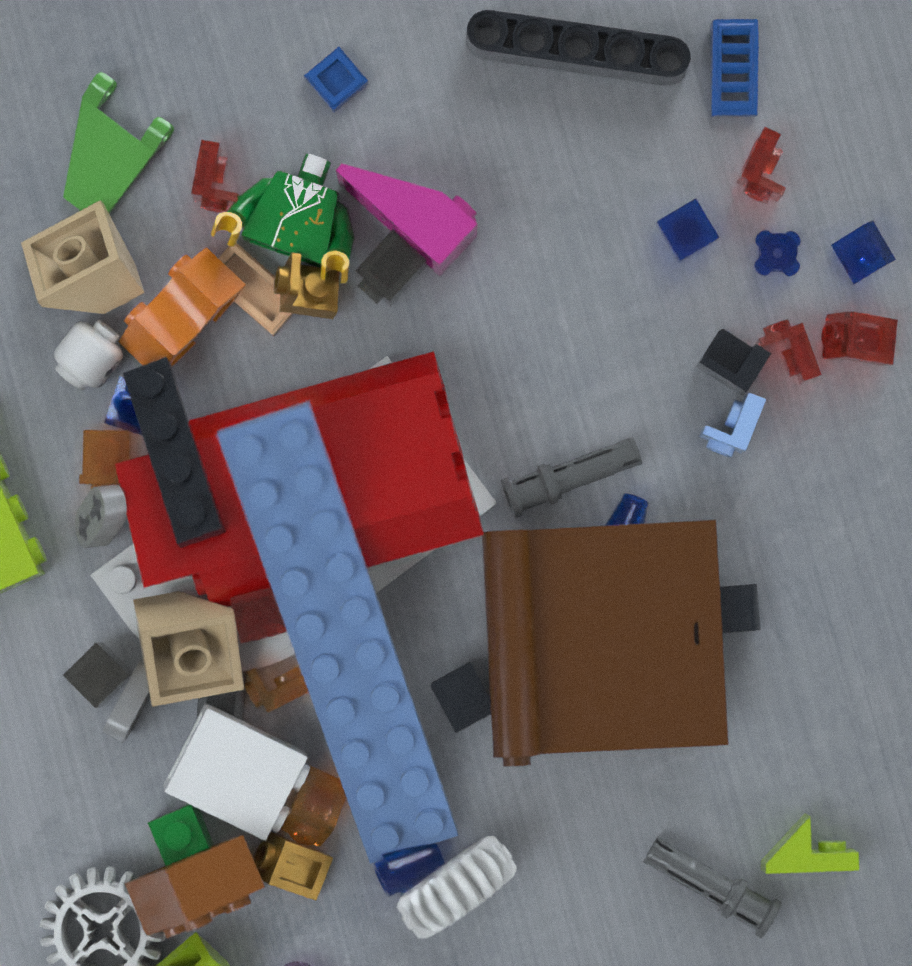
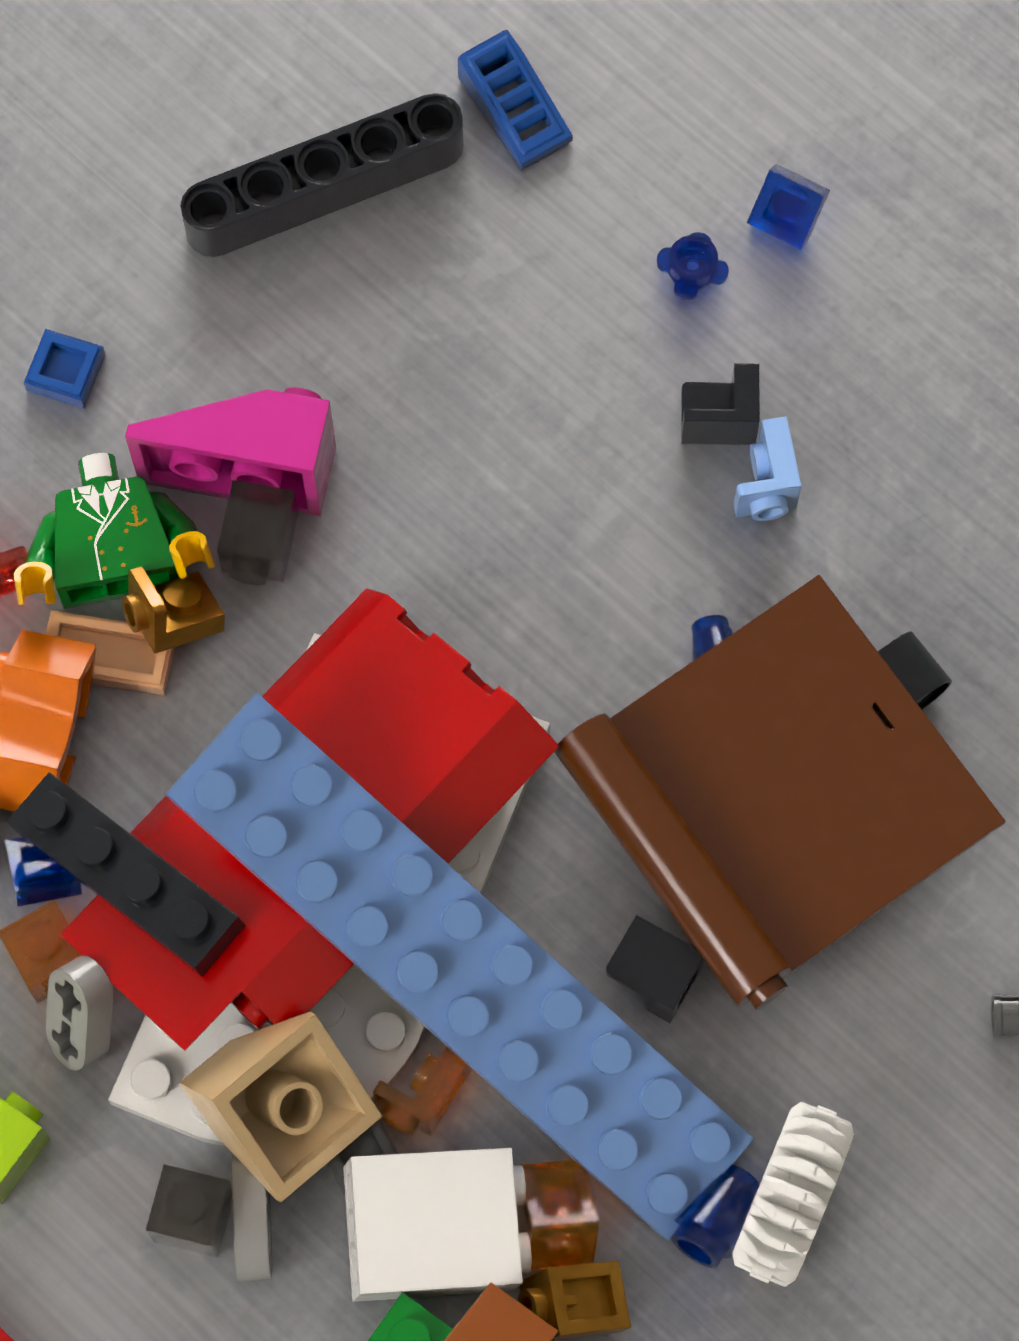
camera: 30 degrees left, 15 degrees down
clear red bracket [230,587,287,644] -> none
dark grey pin [501,437,642,519] -> none
clear blue plate [655,198,720,263] -> none
clear red bracket [736,126,786,204] -> none
clear red bracket [756,319,822,384] -> none
clear red bracket [821,311,898,366] -> none

